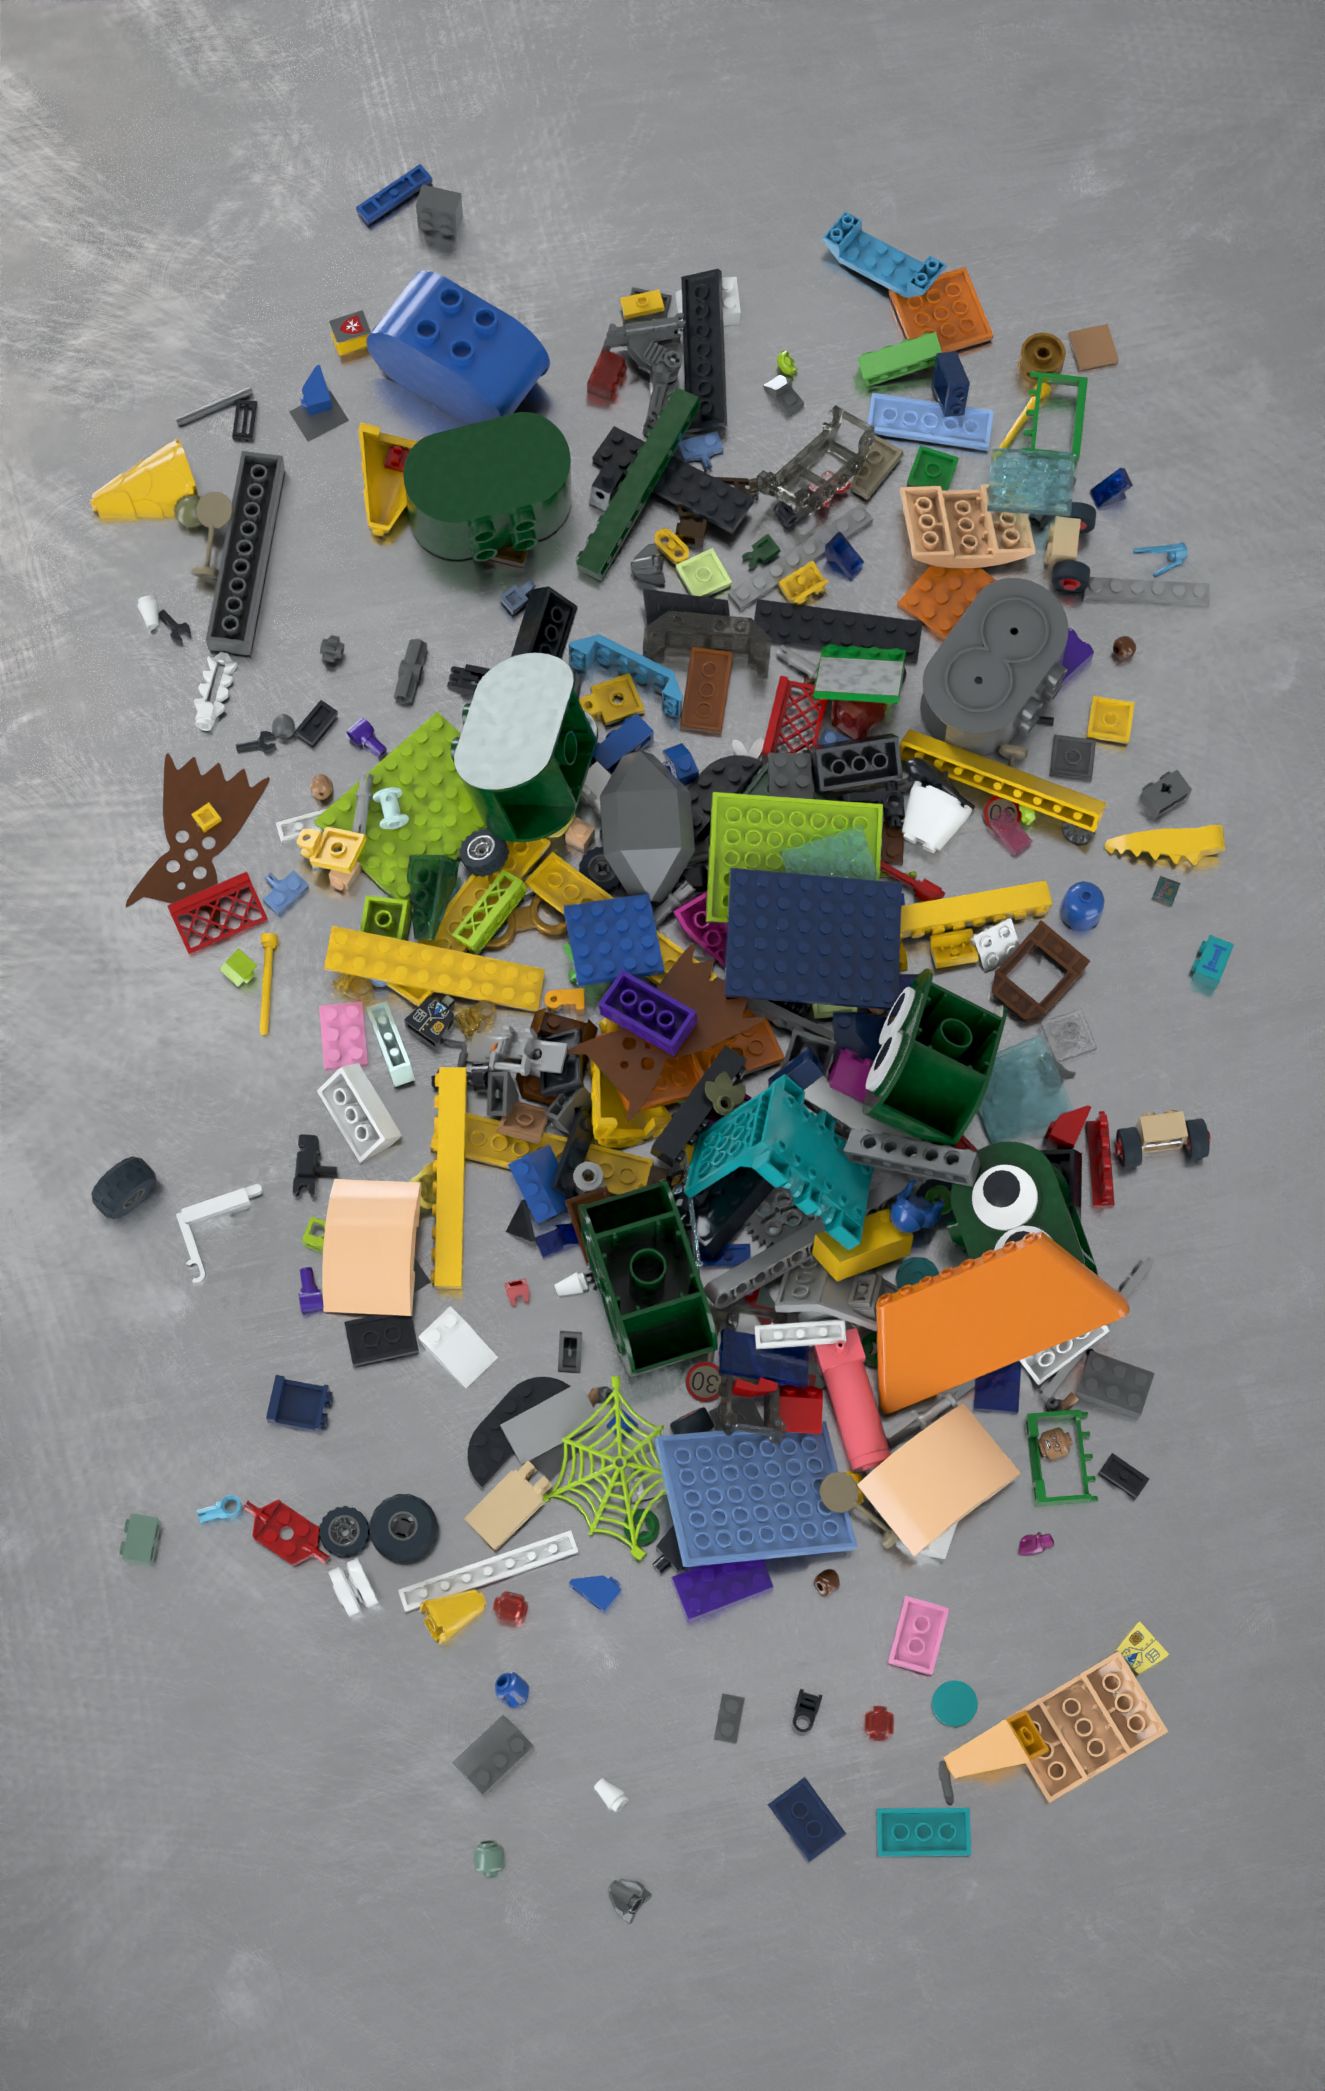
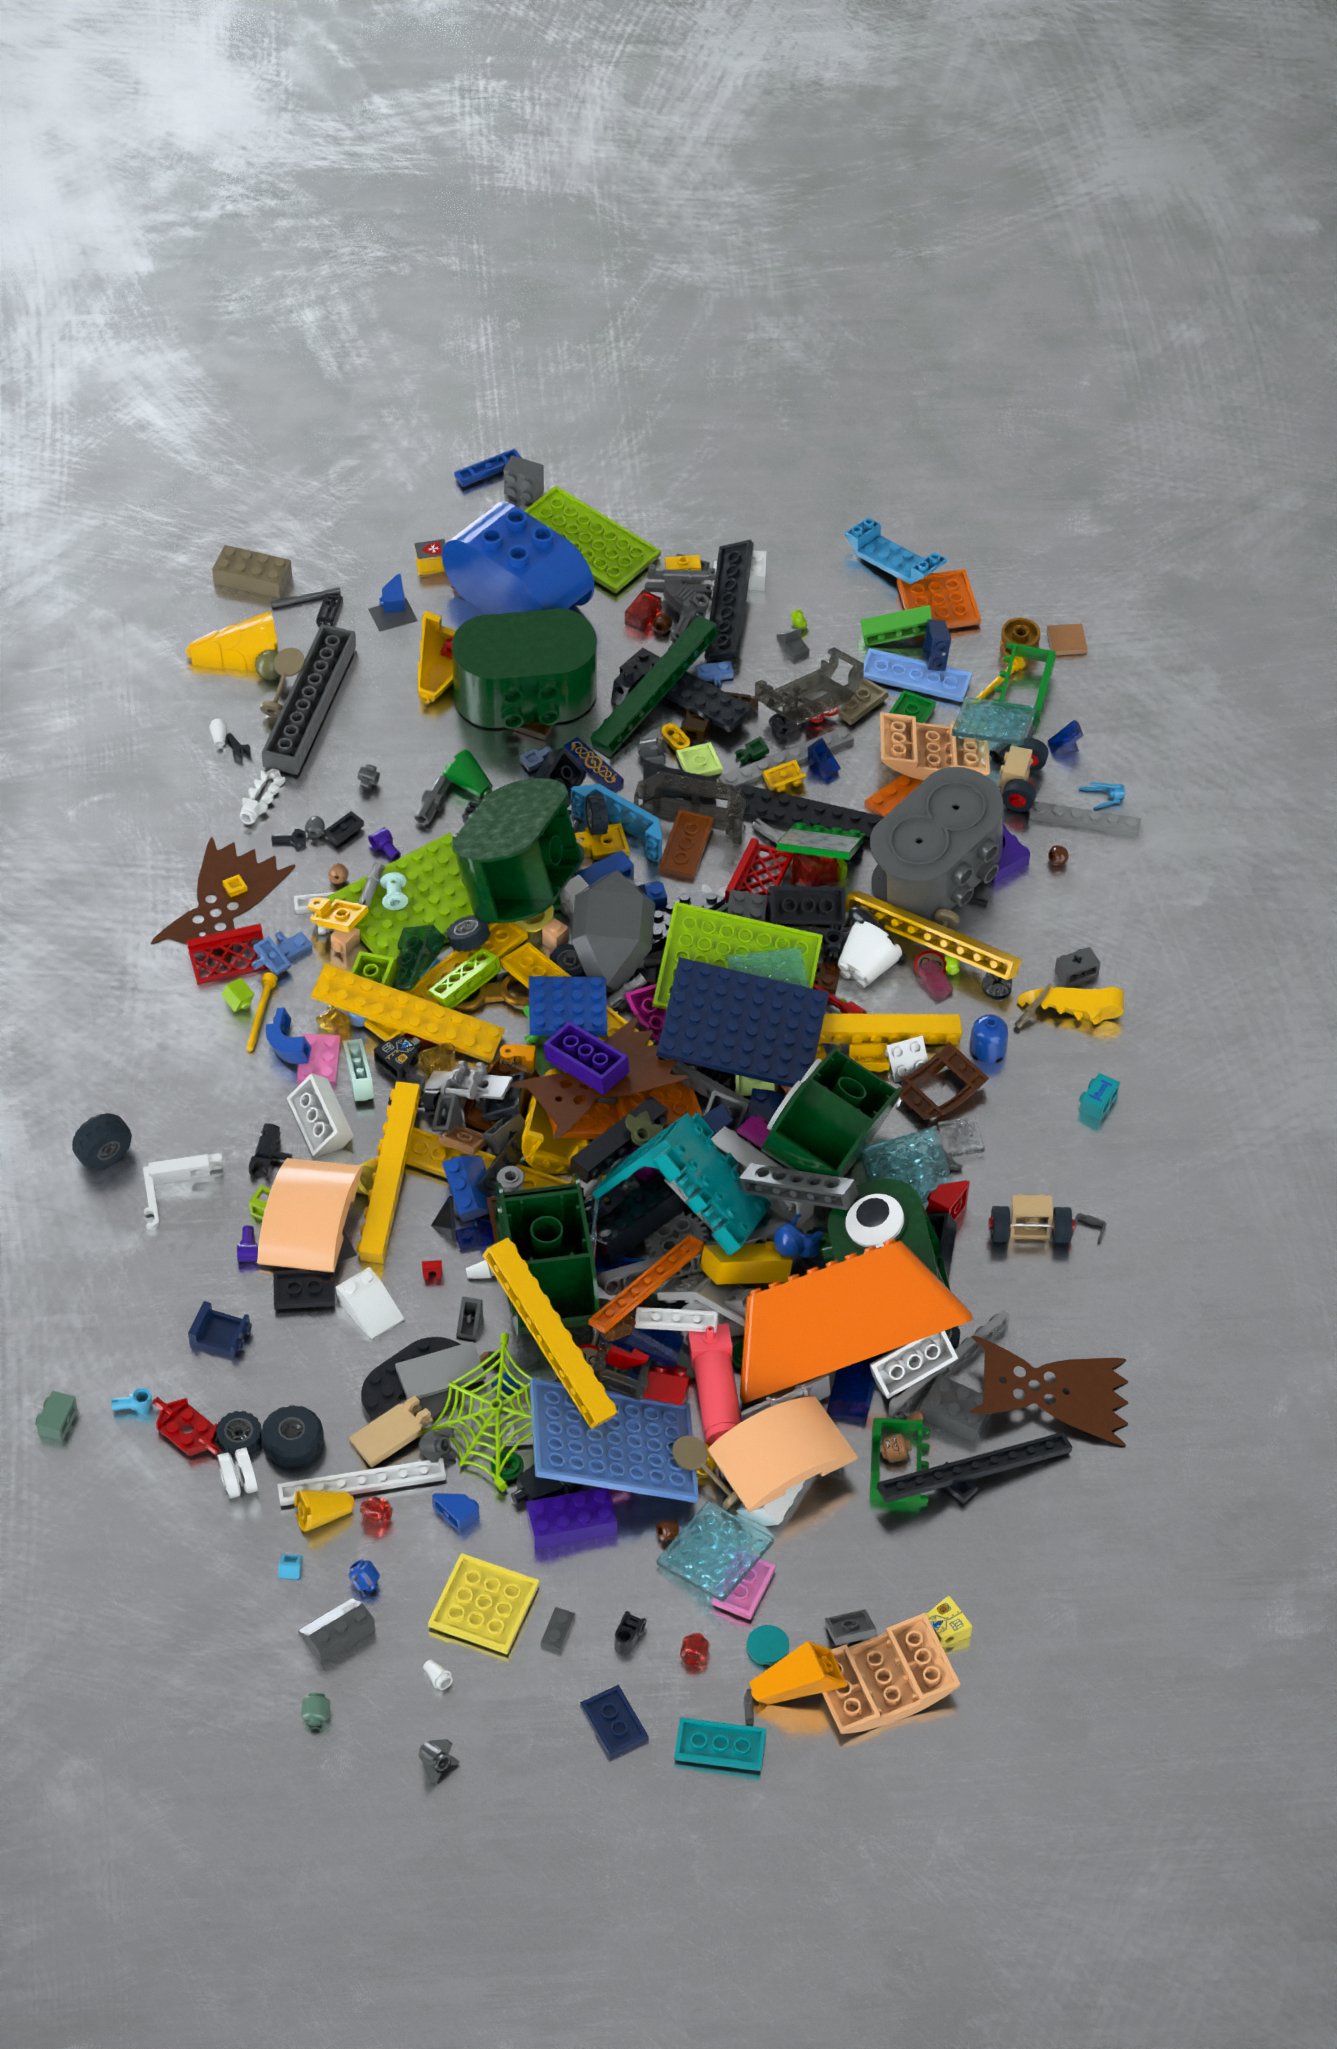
camera: 10 degrees right, 20 degrees down
magenta piece [1019,1532,1054,1555] -> none
dark grey tile [1049,734,1096,782] -> none
red fence [1085,1111,1115,1208] -> none
yellow plate [1086,696,1135,744] -> none
clear smoke tile [1153,876,1180,904] -> none
none -> dark tan brick [212,545,292,599]
none -> medium blue plate [251,936,291,976]
none -> blue arch [266,1007,312,1064]
none -> medium azure slope [278,1554,303,1580]
none -> dark grey brick [419,1427,456,1463]
none -> light yellow plate [428,1553,540,1654]
none -> green cone [443,749,493,799]
none -> yellow brick [483,1237,618,1430]
none -> lime plate [525,485,661,594]
none -> clear blue tile [563,737,624,791]
none -> black wheel [586,793,608,835]
none -> orange tile [588,1234,705,1334]
none -> clear orange beam [601,1315,636,1341]
none -> reddish brown piece [653,614,672,634]
none -> clear light blue plate [656,1501,774,1602]
none -> dark grey plate [825,1609,877,1646]
none -> black plate [877,1432,1072,1503]
none -> reddish brown piece [969,1336,1128,1446]
none -> dark tan piece [1014,984,1052,1029]
none -> dark grey piece [1072,1213,1107,1242]

